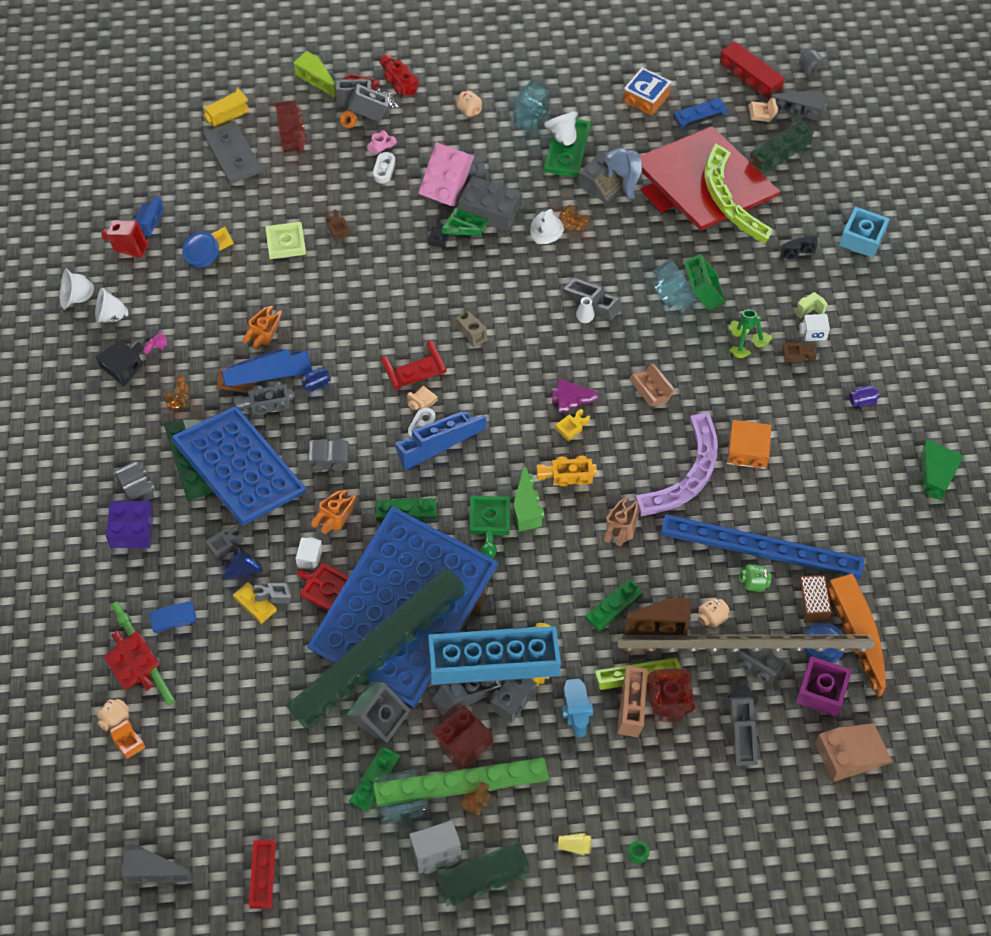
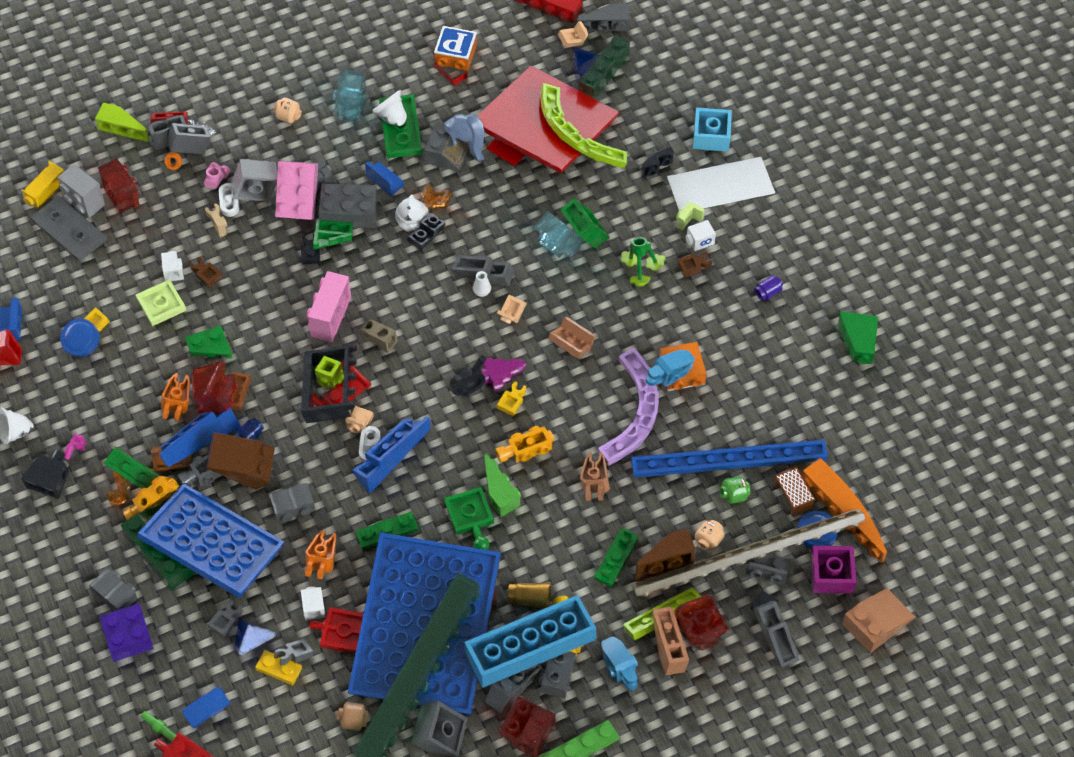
camera: 20 degrees left, 0 degrees up
red brick [379,54,419,97] -> none
blue plate [673,98,728,129] -> none
none -> light grey brick [58,164,105,218]
none -> green plate [104,446,160,489]
none -> light orange brick [123,476,179,520]
none -> white brick [161,251,184,281]
none -> green wing [185,325,233,359]
none -> clear red piece [191,361,238,414]
none -> tan plate [205,204,228,237]
none -> reddish brown slope [206,433,275,490]
none -> dark orange plate [222,372,252,411]
none -> light grey brick [232,159,278,202]
none -> black hinge [301,344,357,424]
none -> bright pink brick [306,271,351,342]
none -> lime brick [315,356,344,389]
none -> medium nougat head [337,702,368,731]
none -> blue panel [365,162,404,196]
none -> black slope [407,213,446,250]
none -> red piece [434,63,468,86]
none -> black piece [449,355,486,396]
none -> light nougat bracket [497,295,527,324]
none -> pearl gold plant [508,582,551,609]
none -> clear blue slope [573,47,600,89]
none -> dark azure hinge [646,350,695,386]
none -> white sticker [667,157,775,210]

